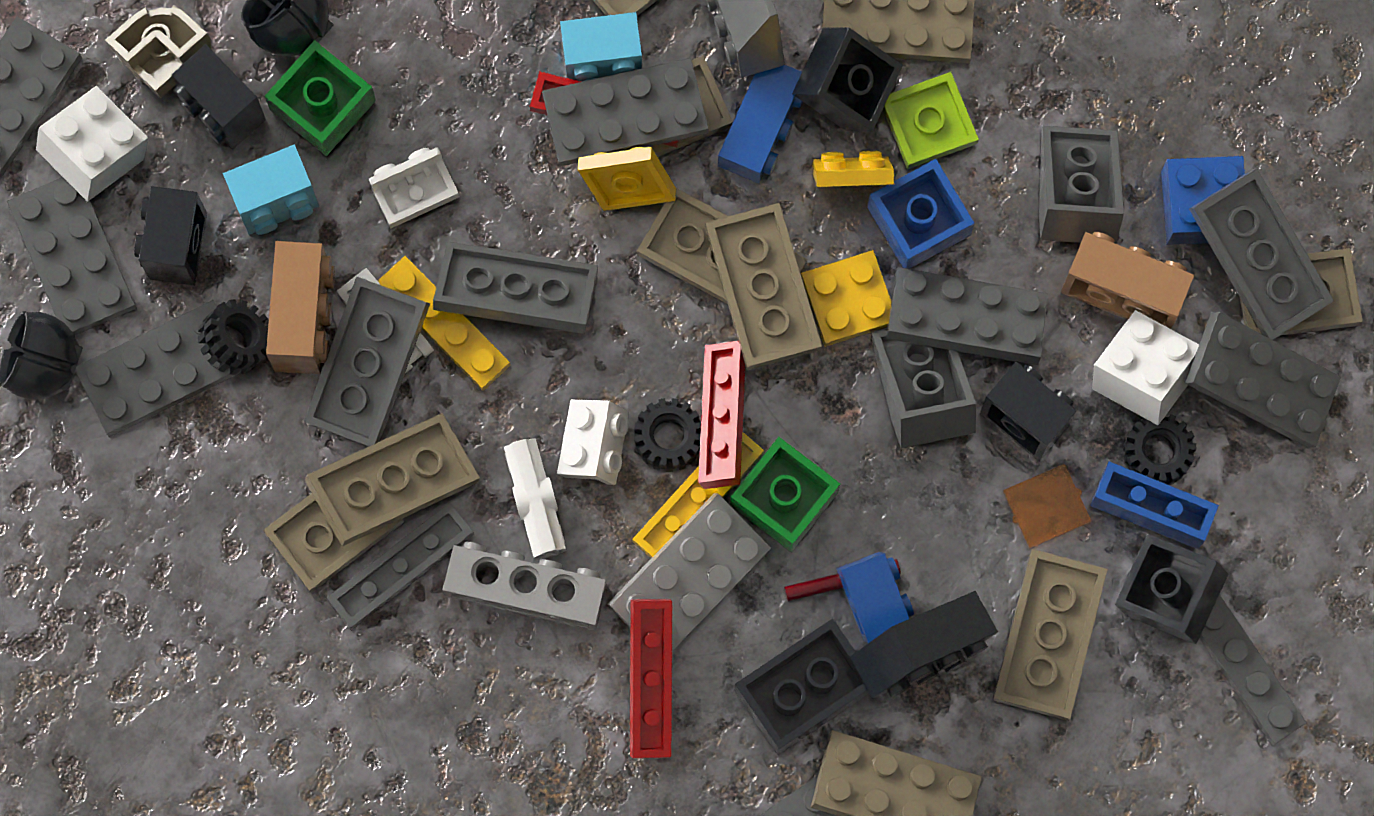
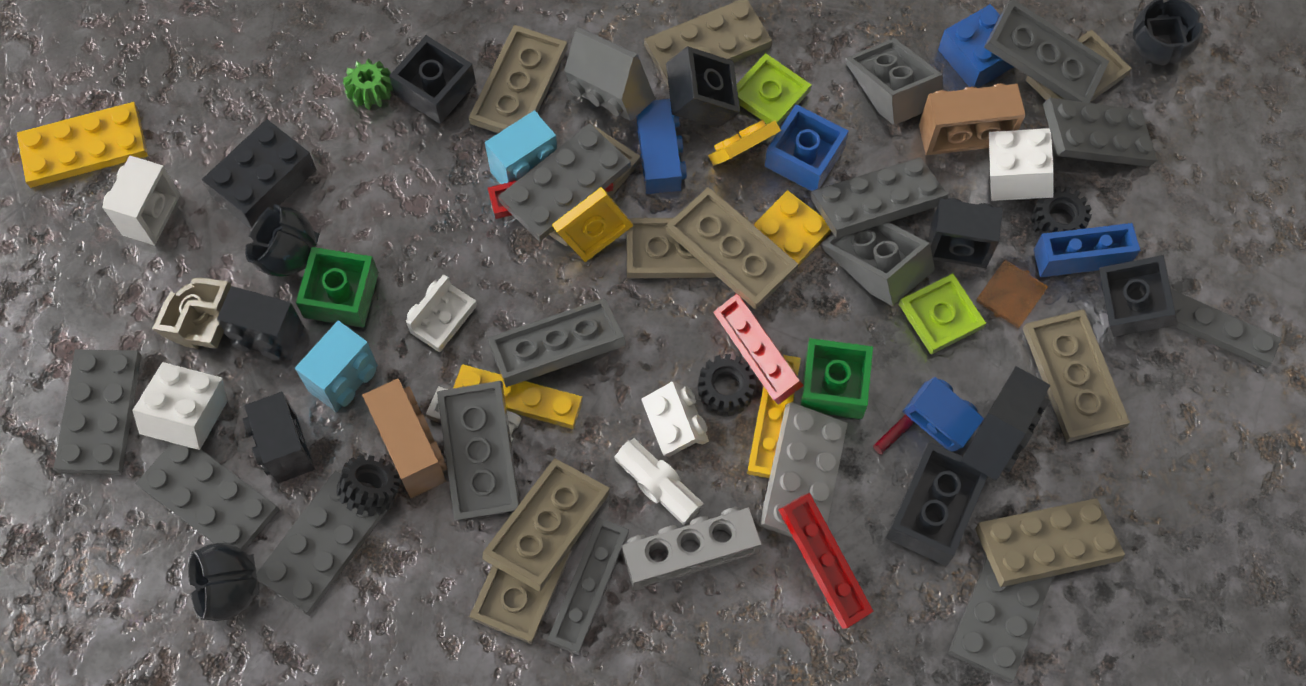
camera: 30 degrees left, 10 degrees down
none -> lime plate [899,273,986,355]

